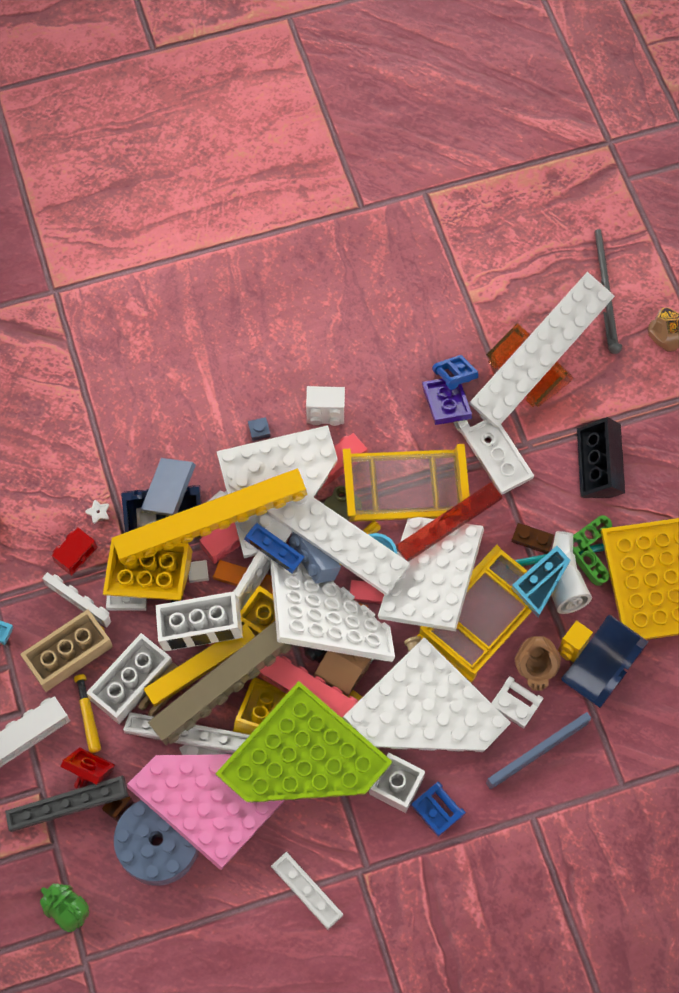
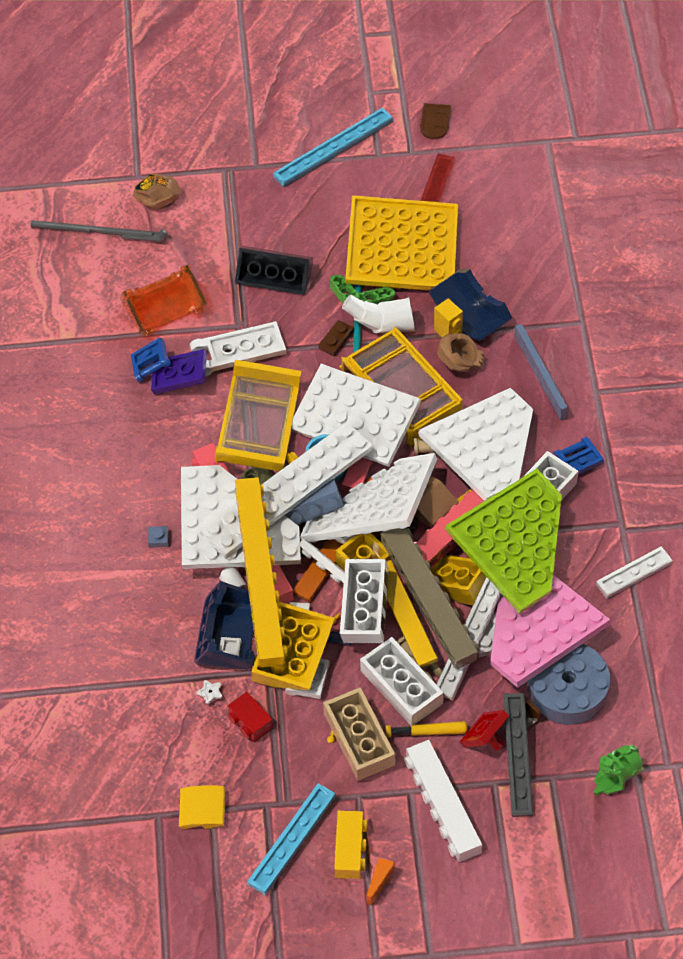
camera: 75 degrees left, 10 degrees down
white plate [42,572,111,628] -> none
sand blue tile [141,458,196,516] -> none
blue plate [244,522,304,574] -> none
white brick [306,386,345,426] -> none
clear red tile [396,482,503,562] -> none
white plate [469,272,615,429] -> none
white plate [491,676,544,729] -> none
medium azure wedge [511,546,570,618] -> none

